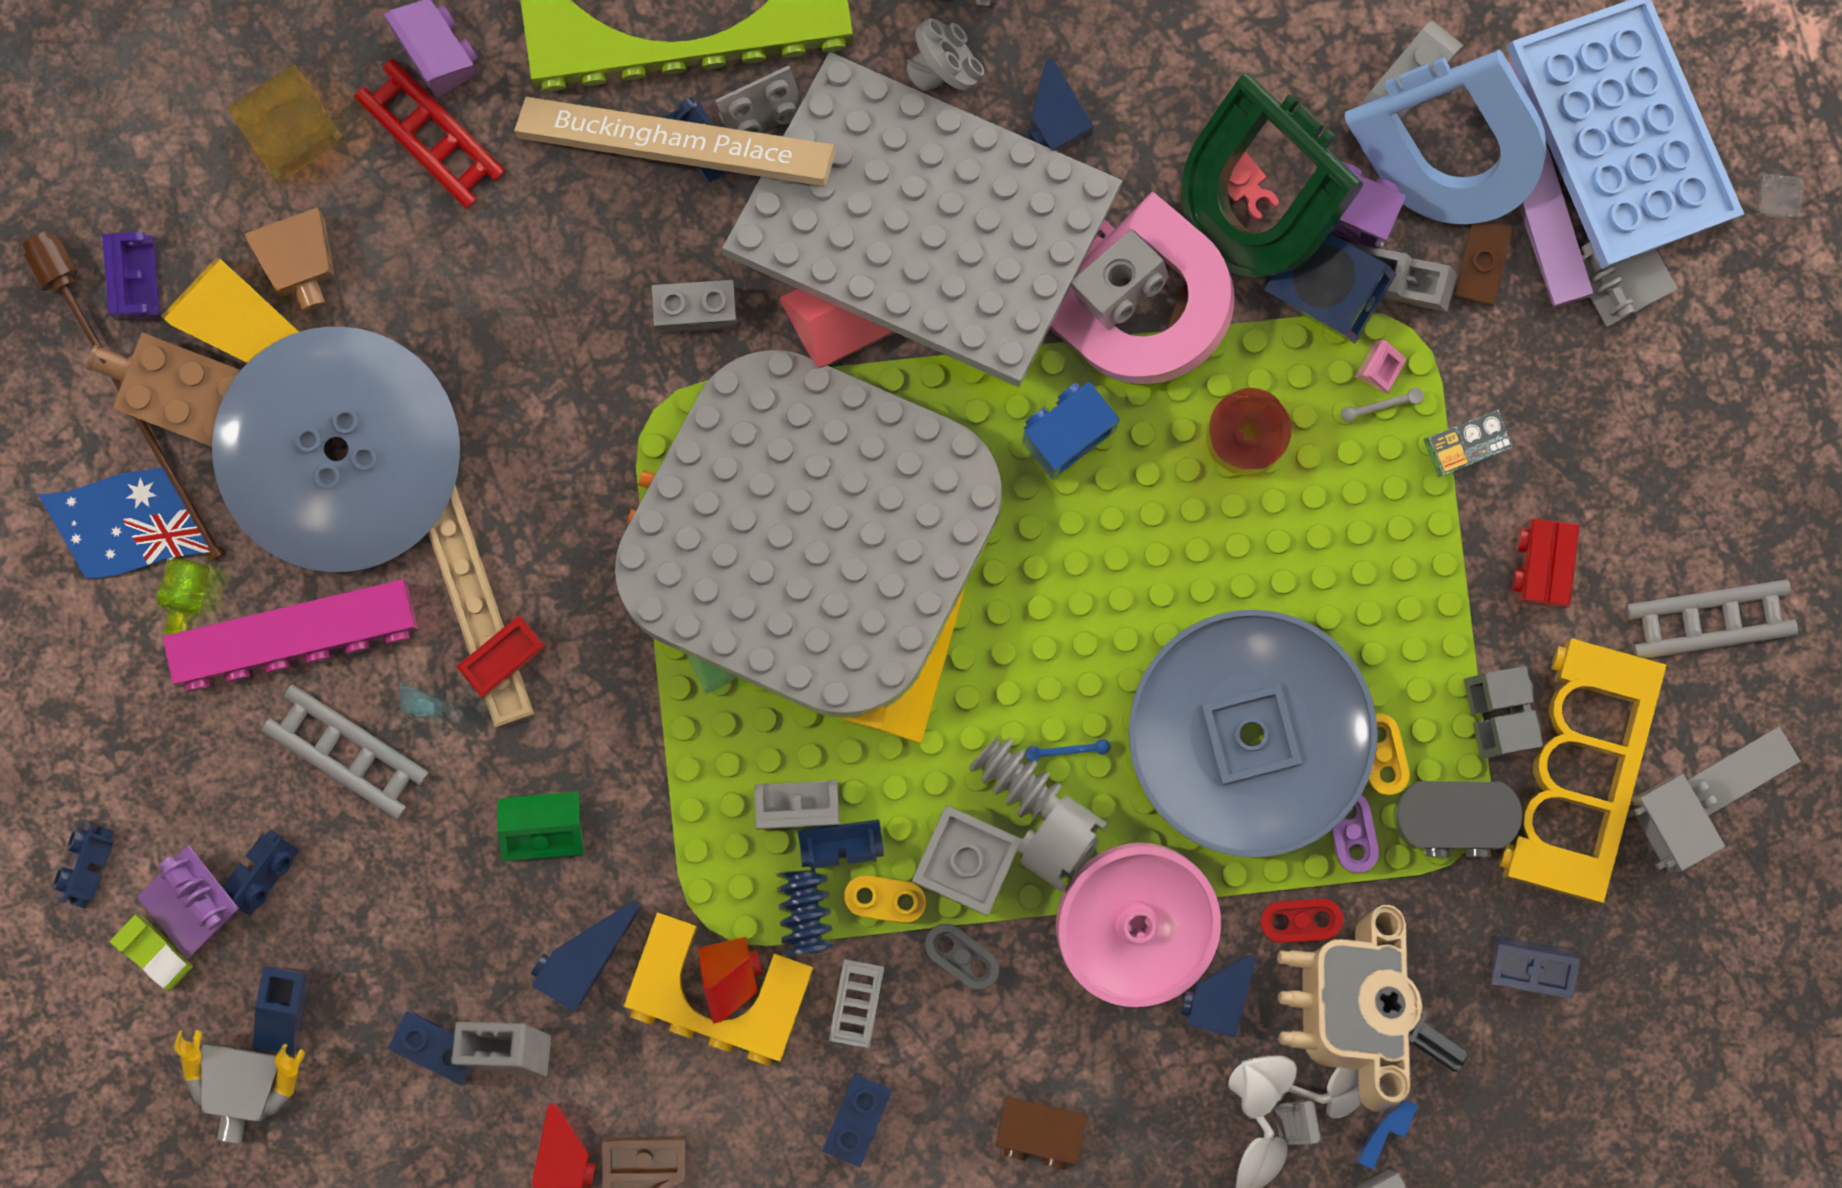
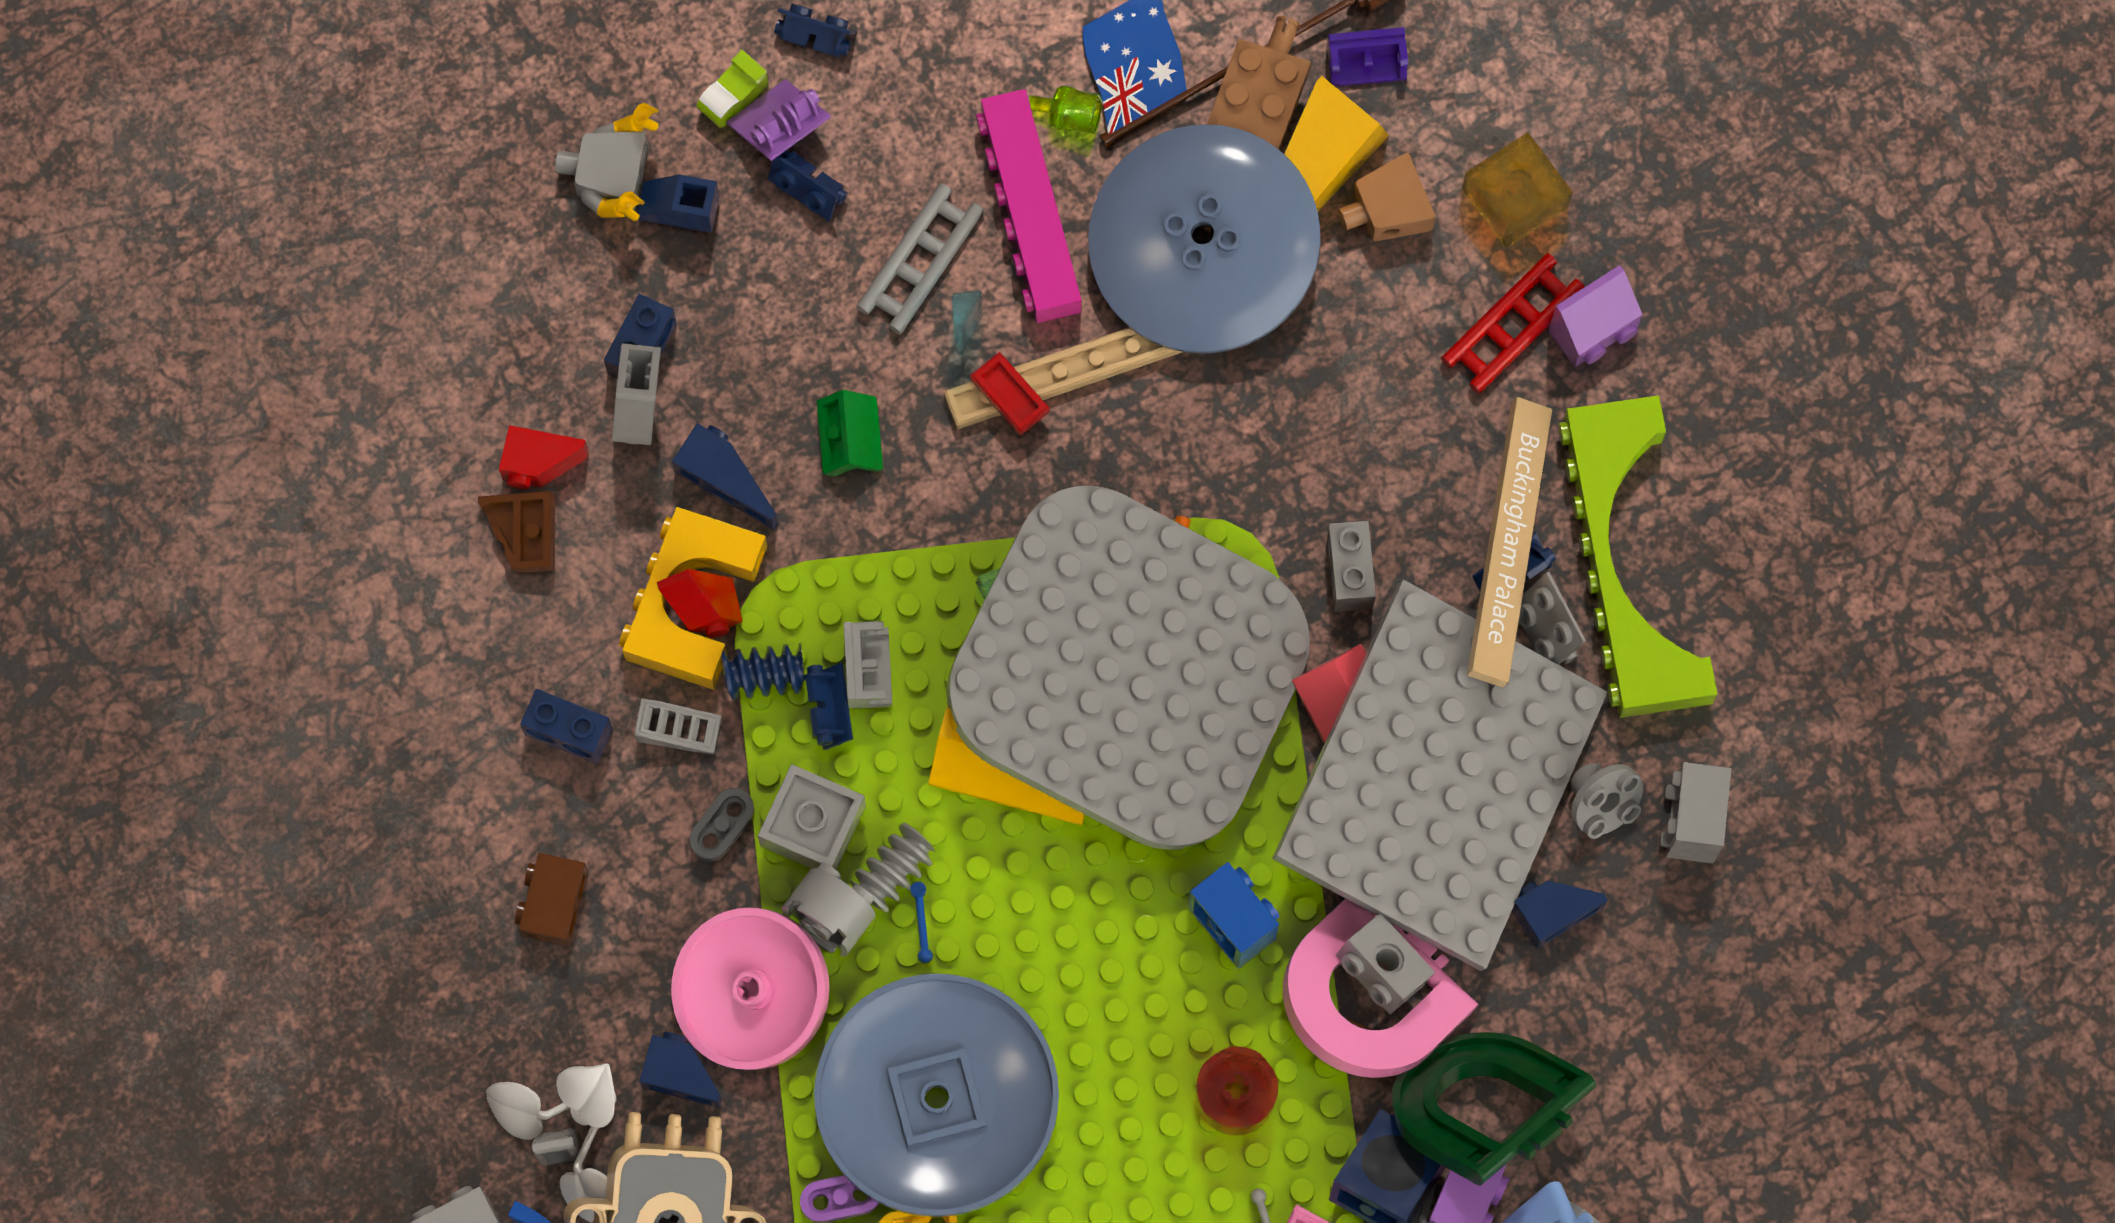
camera: 90 degrees right, 10 degrees down
yellow plate [844,875,926,923] -> none
coral plate [1228,152,1279,222] -> none
red plate [1260,899,1343,943] -> none

